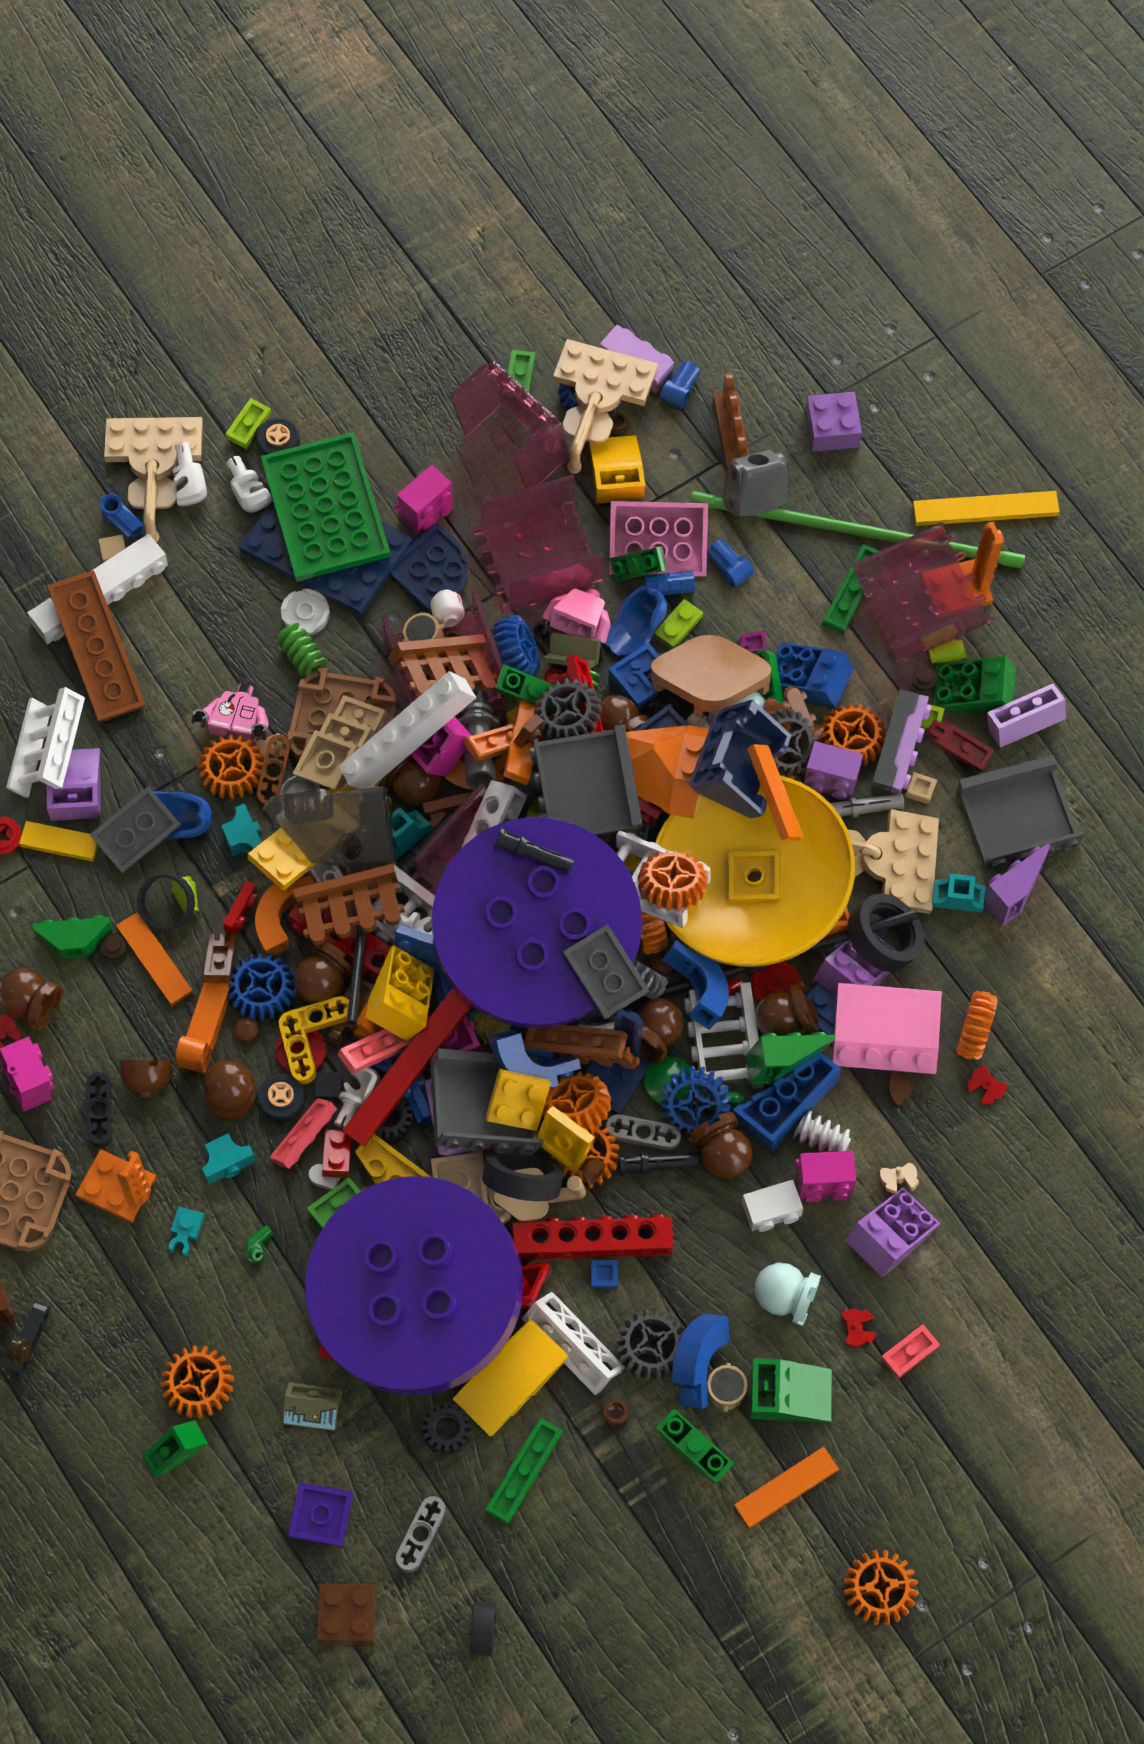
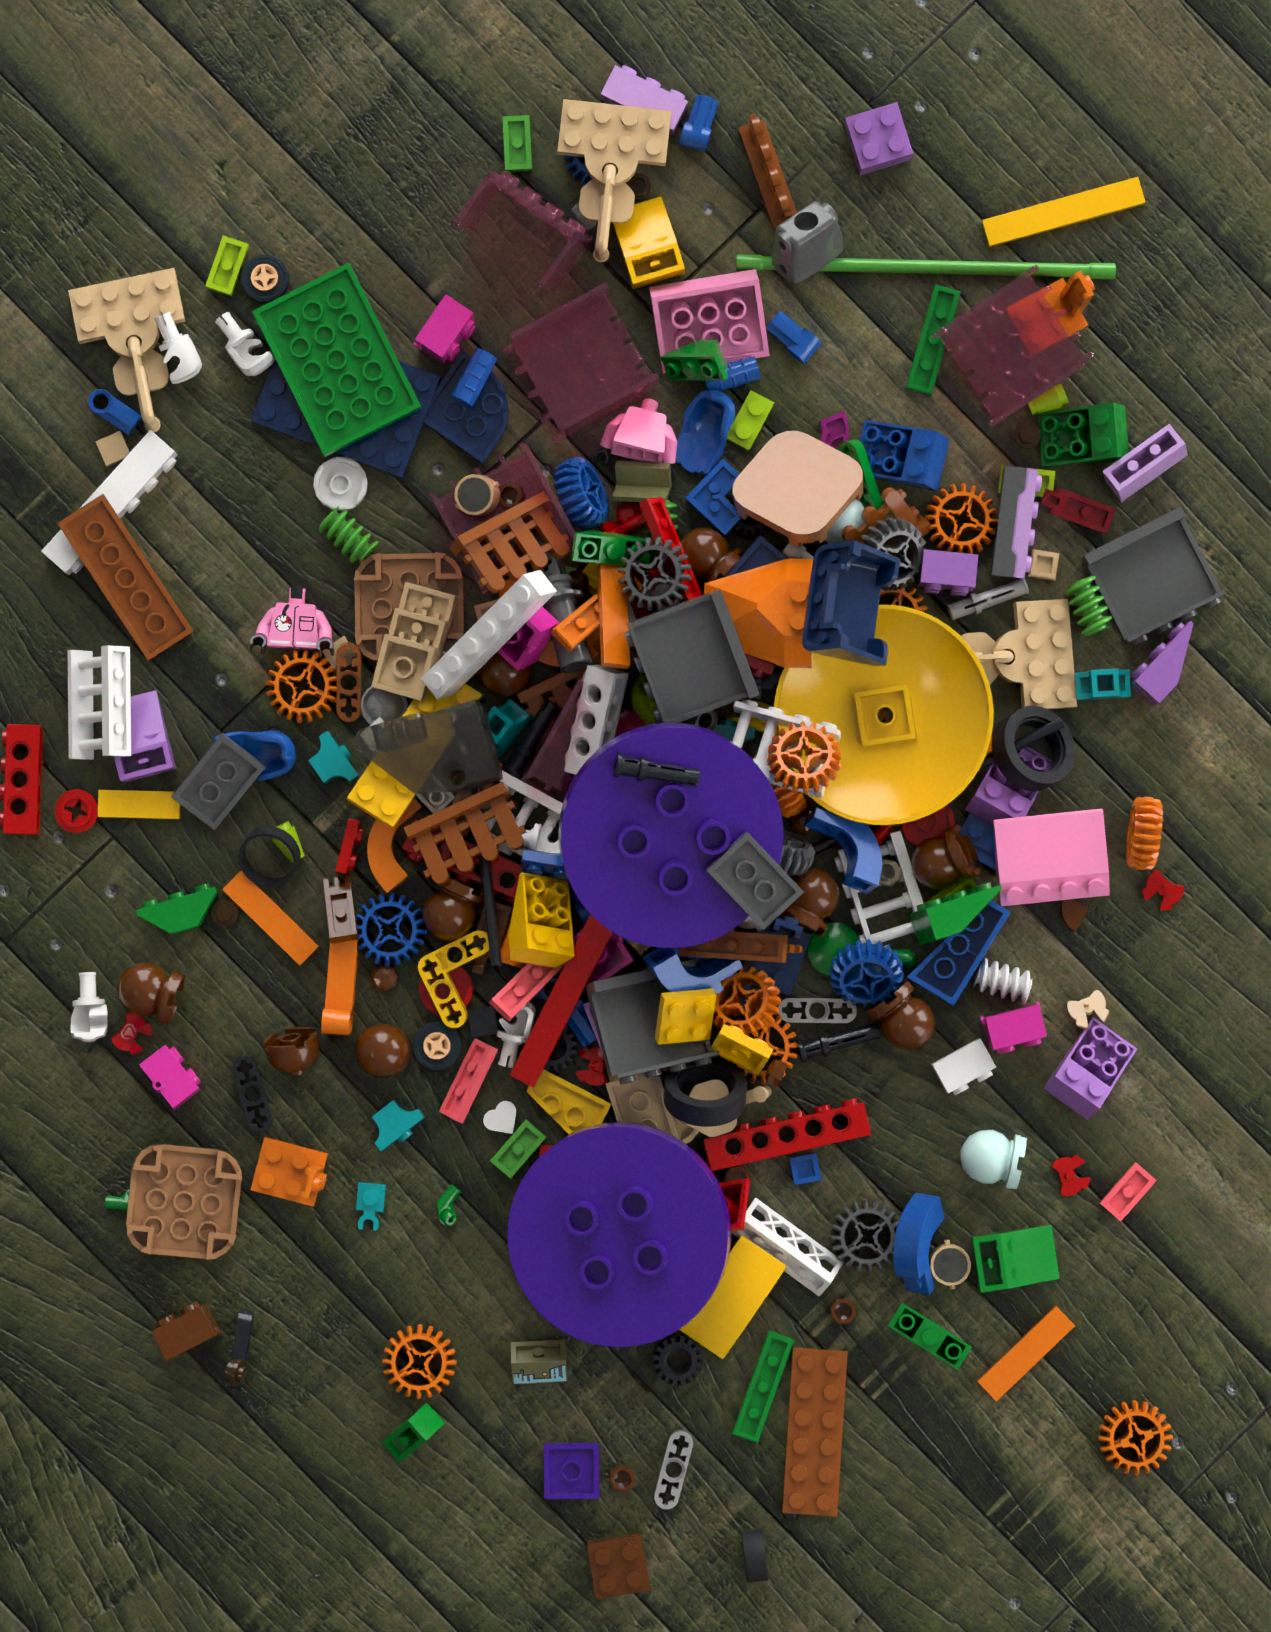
camera: 10 degrees left, 20 degrees up
plate [322,1129,352,1178] -> none
white head [430,590,465,627] -> none
reddish brown plate [513,714,544,748] -> none
orange tile [747,744,803,841] -> none
none -> blue axle [451,348,498,407]
none -> red piece [575,1047,607,1086]
none -> reddish brown tile [609,1464,636,1493]
none -> dark orange plate [782,1347,848,1517]
none -> dark tan tile [879,860,902,887]
none -> bright green piece [1065,575,1113,636]

